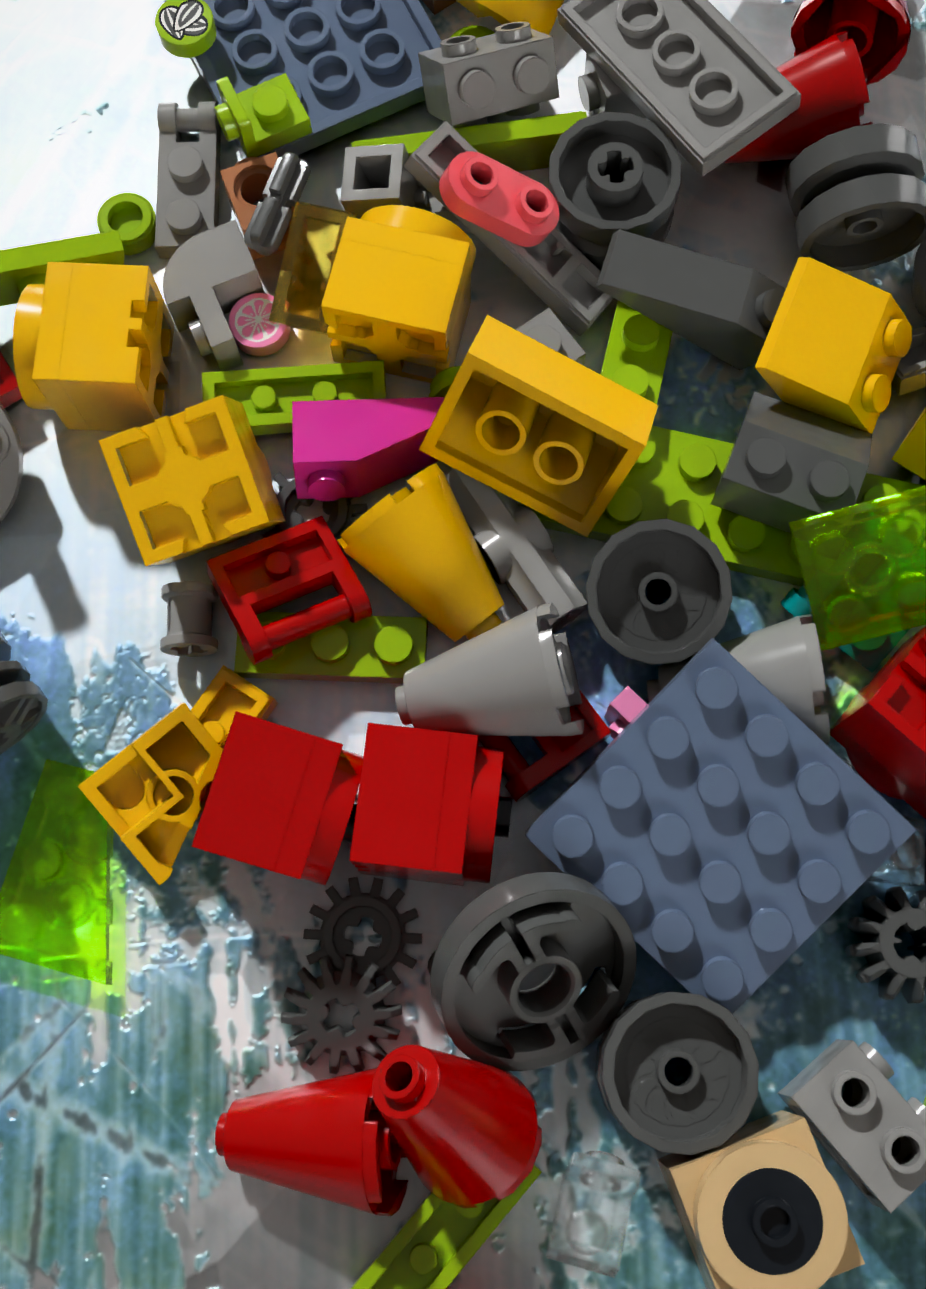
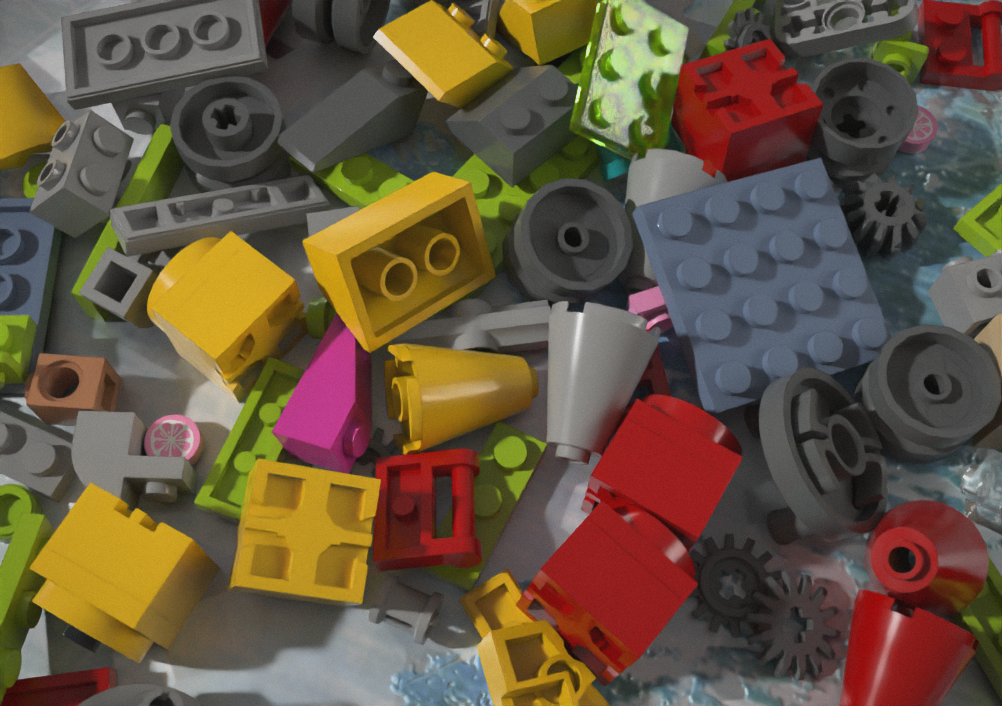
camera: 70 degrees left, 10 degrees down
dark grey piece [244,152,311,256] -> none
clear yellow slope [269,201,357,335] -> none
coral plate [439,151,560,247] -> none

